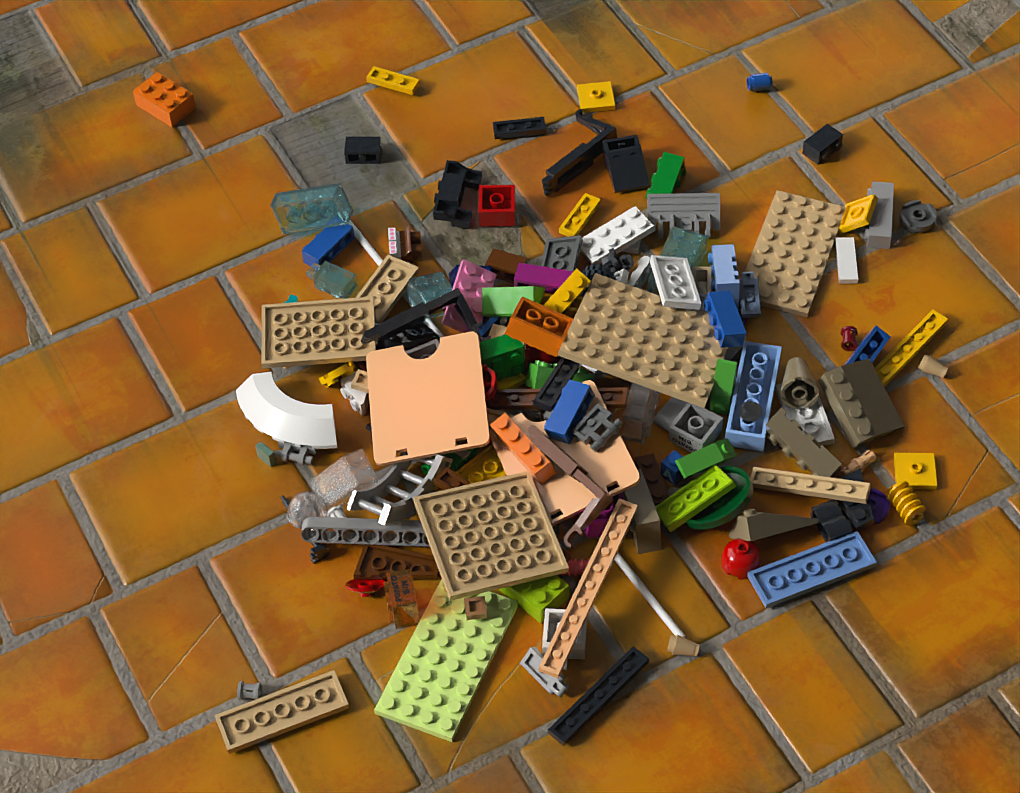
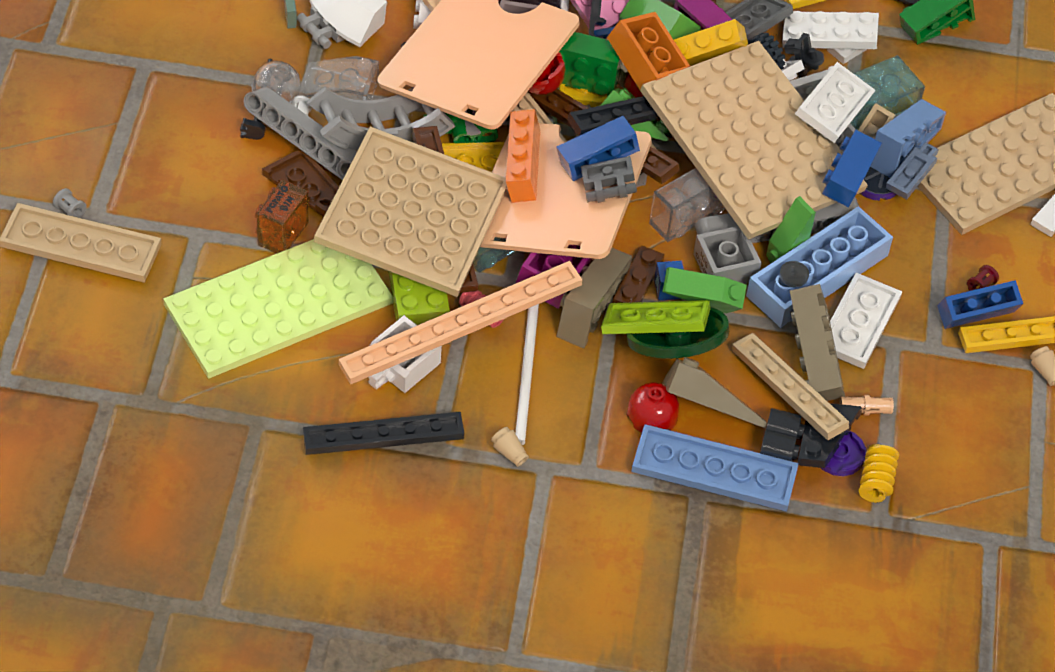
camera: 30 degrees right, 0 degrees up
red dish [346,579,386,597] -> none
medium nougat plate [464,596,487,620] -> none
light grey hinge [520,647,569,697] -> none
reddish brown hinge [528,425,614,549] -> none
light grey hinge [647,193,720,239] -> none
dark tan cone [780,357,819,409] -> none
dark tan slope [818,359,905,449] -> none
yellow plate [894,453,937,490] -> none

